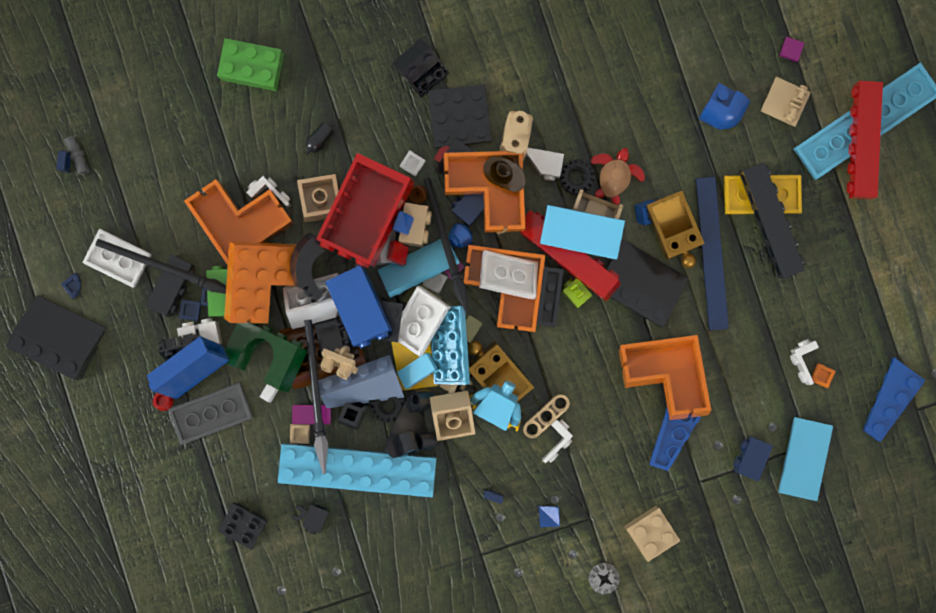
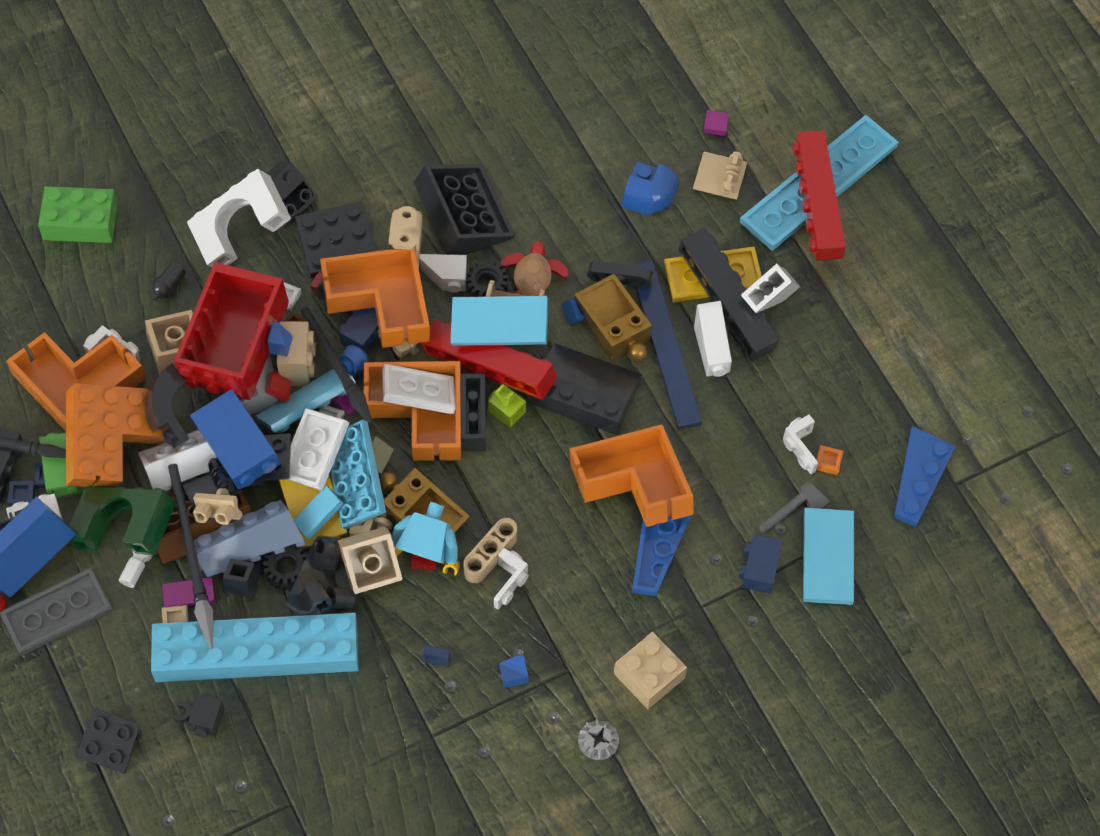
camera: 10 degrees left, 25 degrees down
dark brown piece [483,156,526,192] -> none
none -> white arch [187,169,291,267]
none -> black slope [413,164,515,255]
none -> black beam [587,261,654,287]
none -> white slope [694,301,732,377]
none -> white slope [741,264,800,313]
none -> dark grey piece [759,483,830,533]

